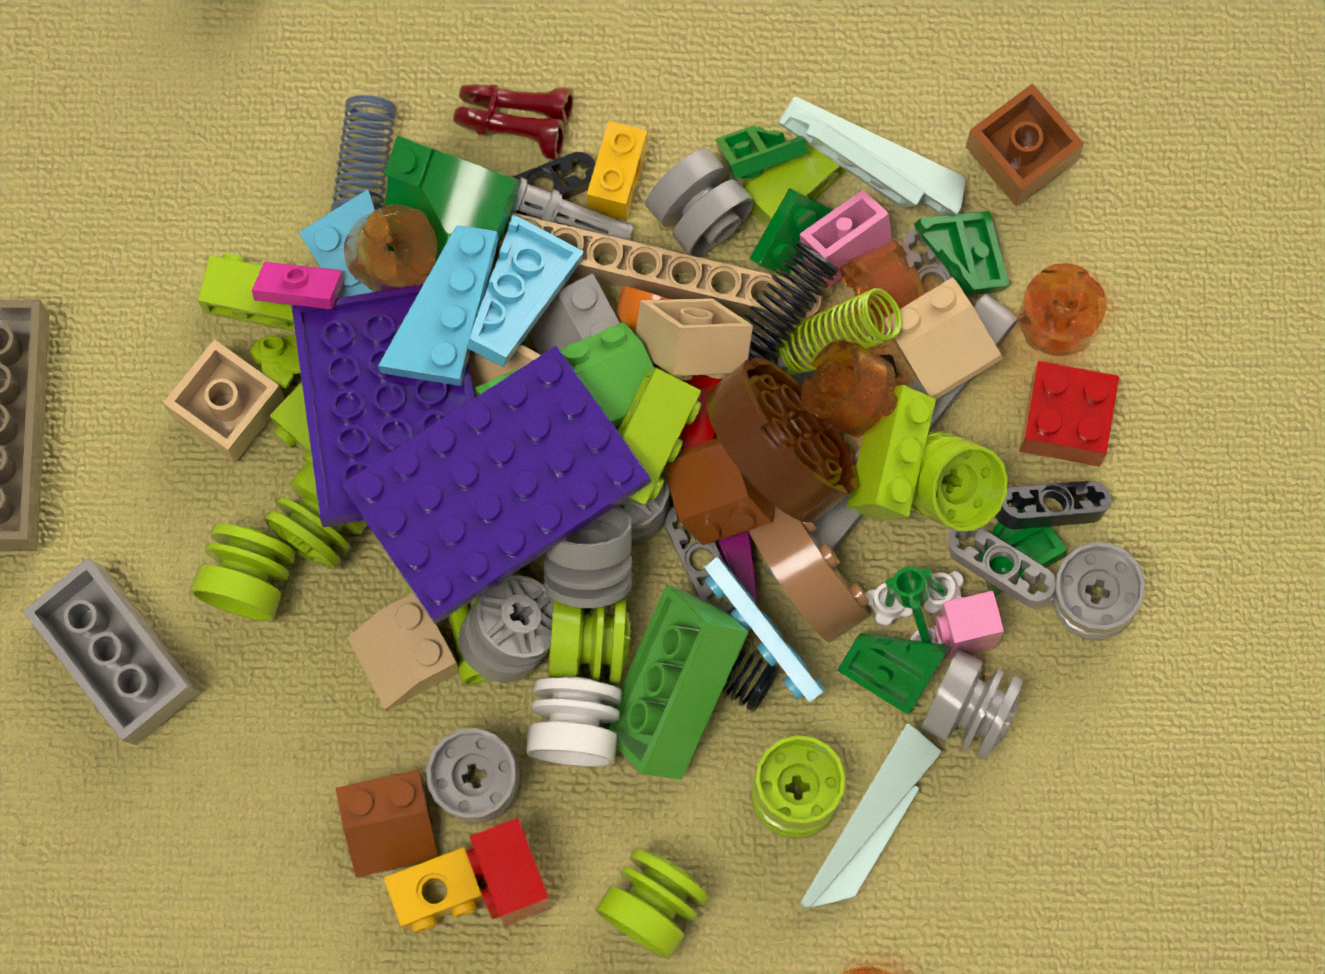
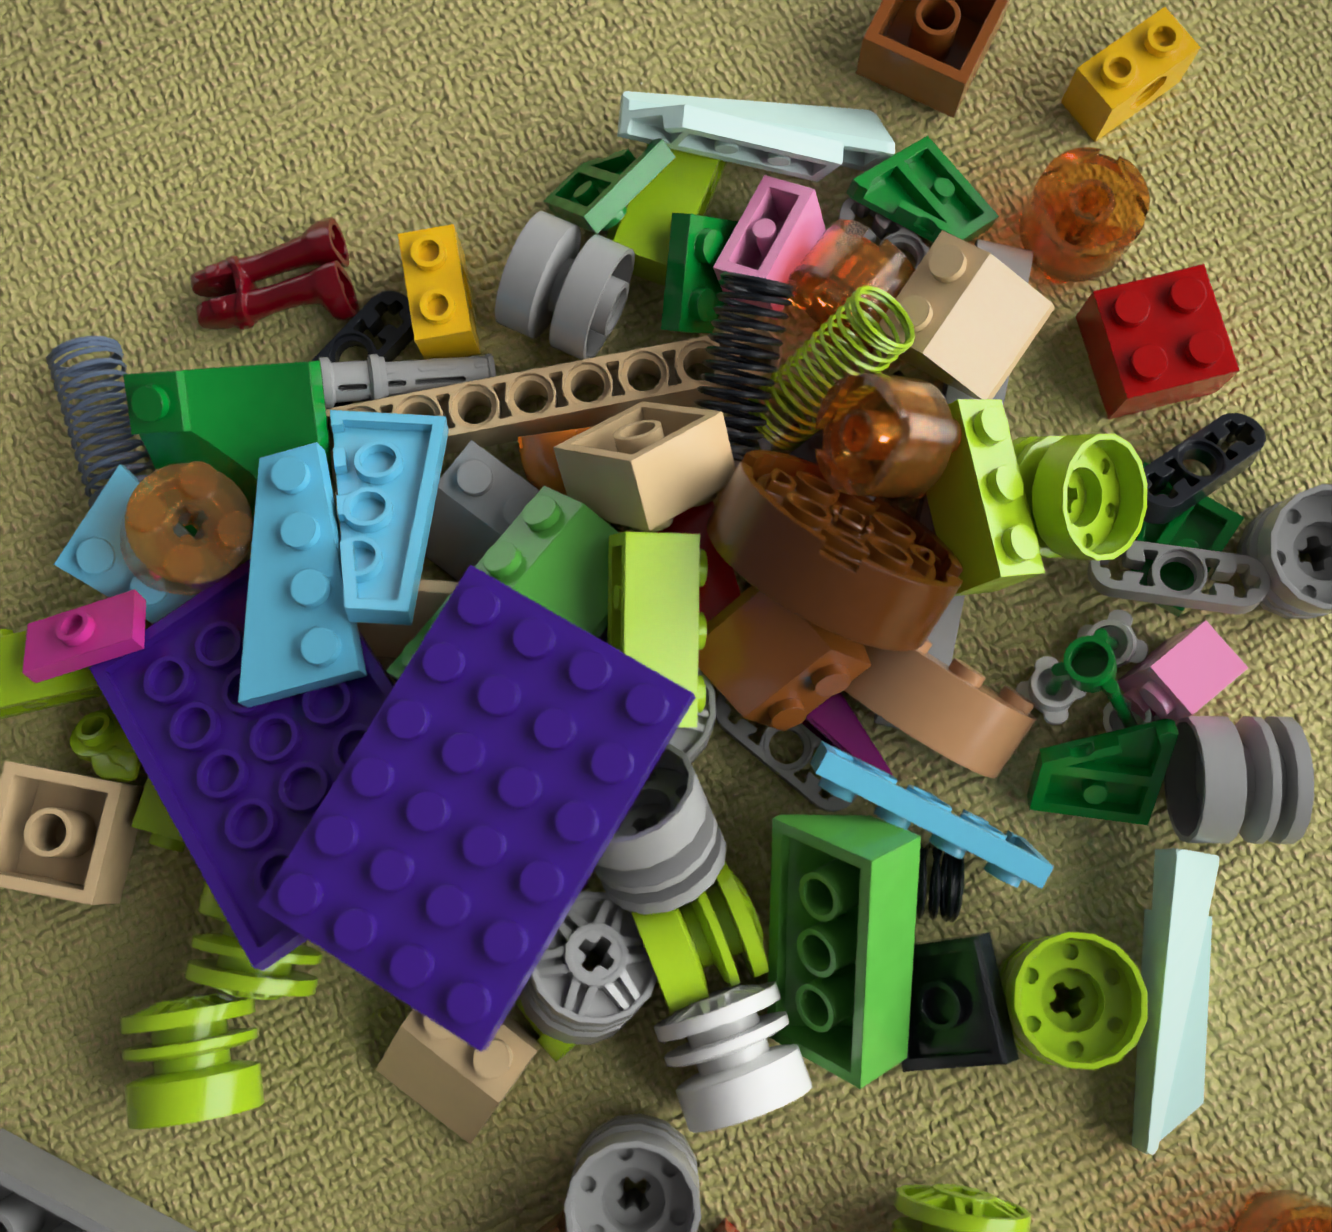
camera: 20 degrees left, 5 degrees up
none -> black tile [901,932,1019,1072]
none -> yellow brick [1061,7,1201,142]

